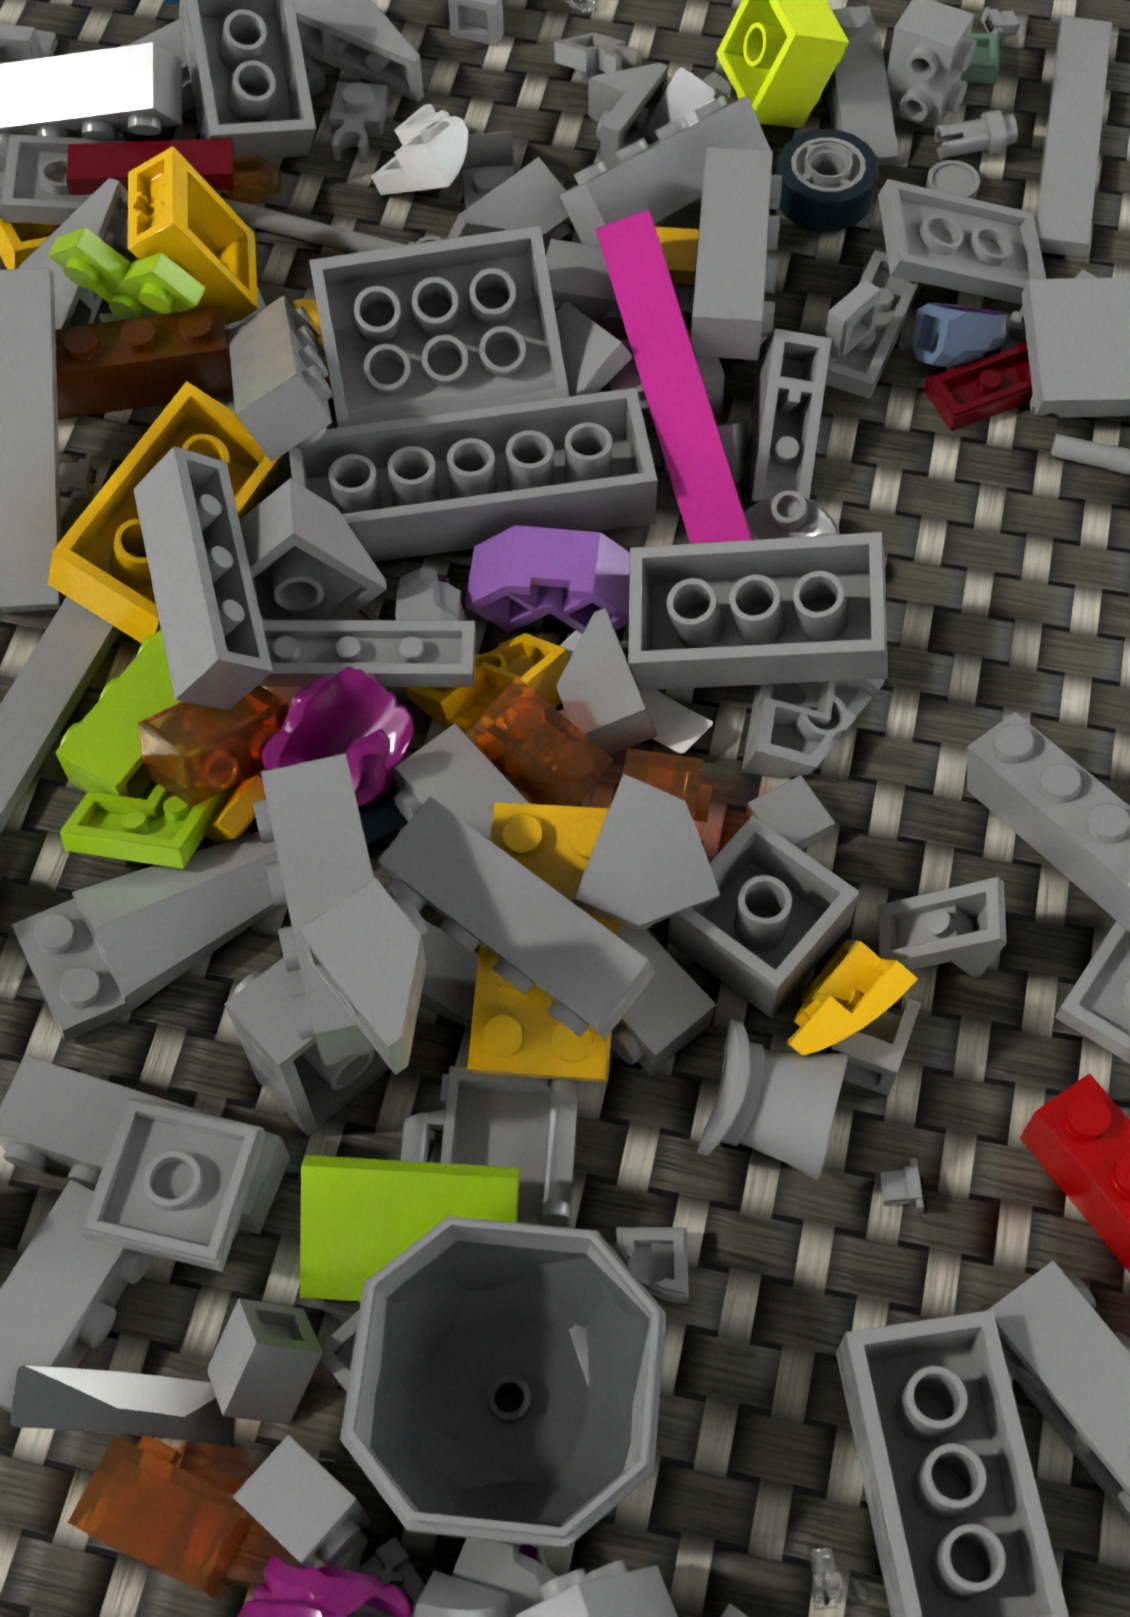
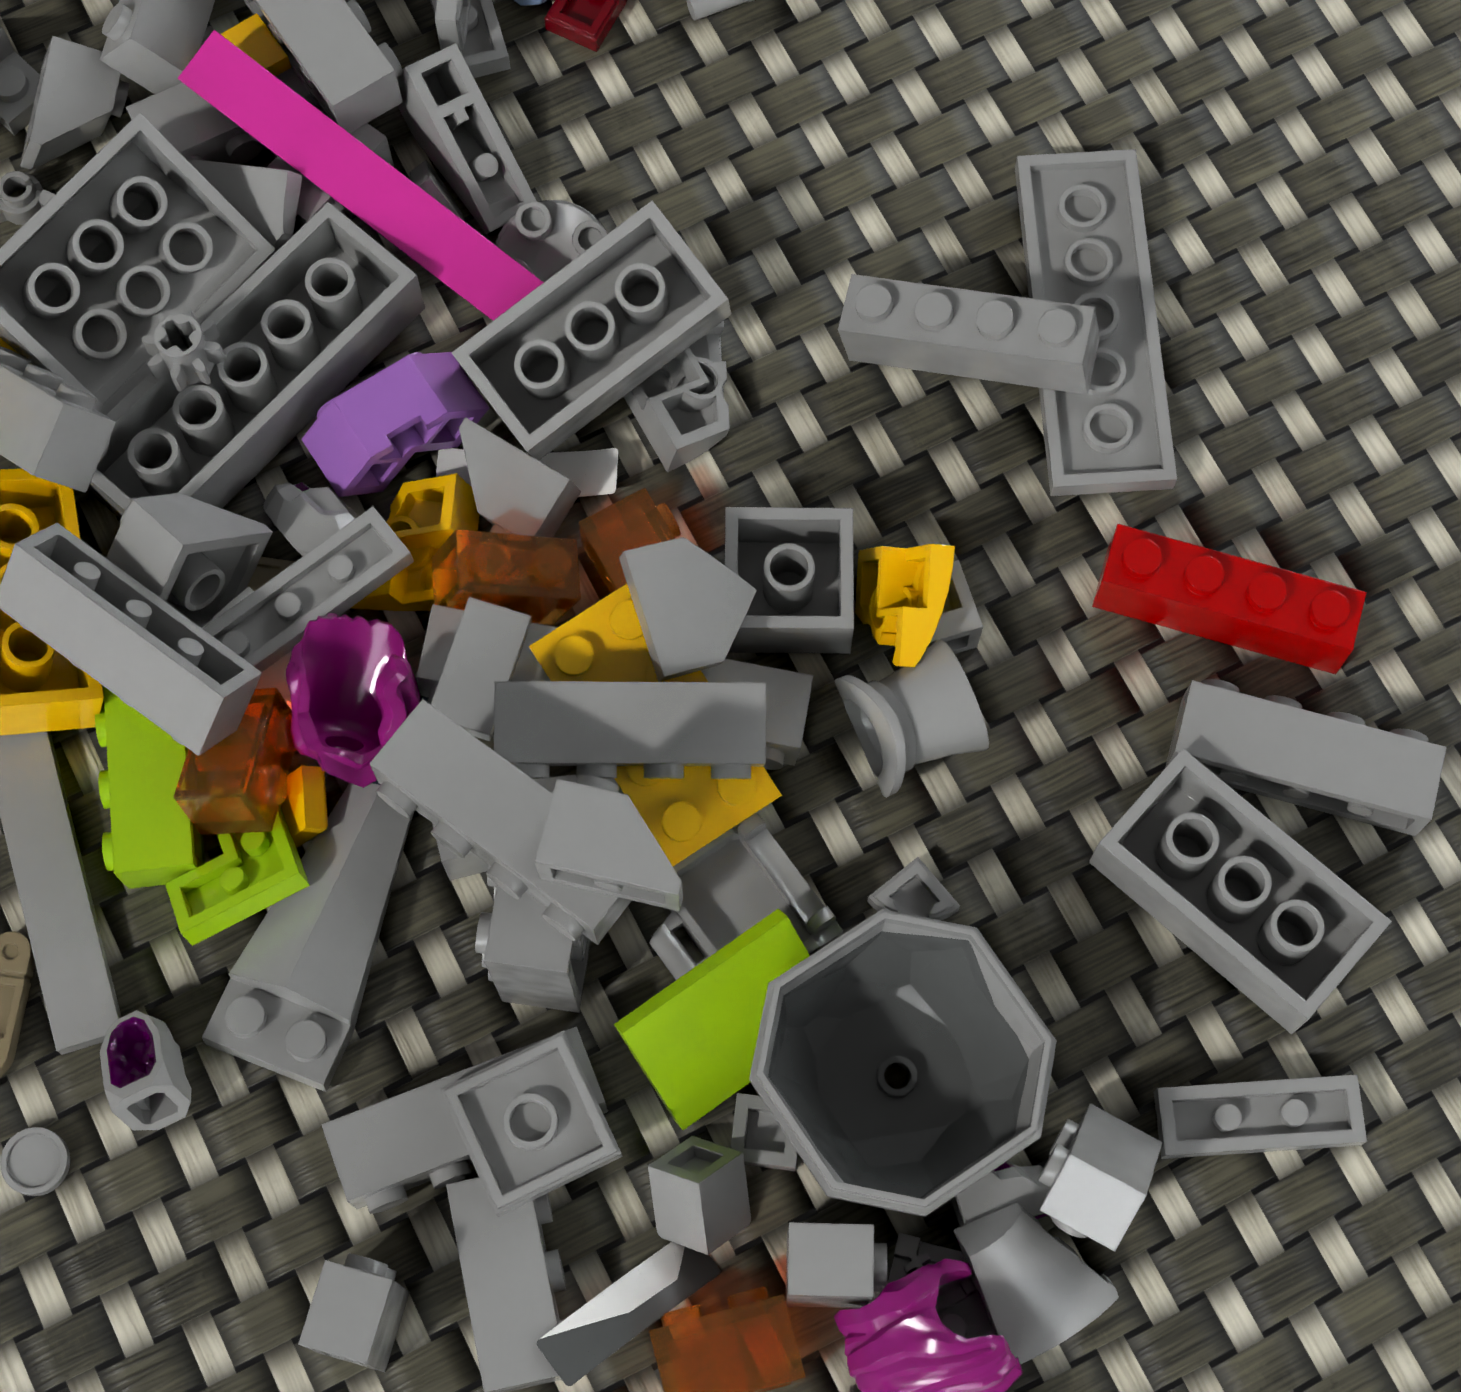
camera: 40 degrees left, 10 degrees up
light grey tile [746,775,836,850] -> none
clear piece [811,1548,843,1610] -> none
light grey slope [879,877,1007,978] -> none
light grey piece [880,1158,926,1214] -> none
none -> light grey gear [142,307,226,391]
none -> light grey tile [431,597,531,741]

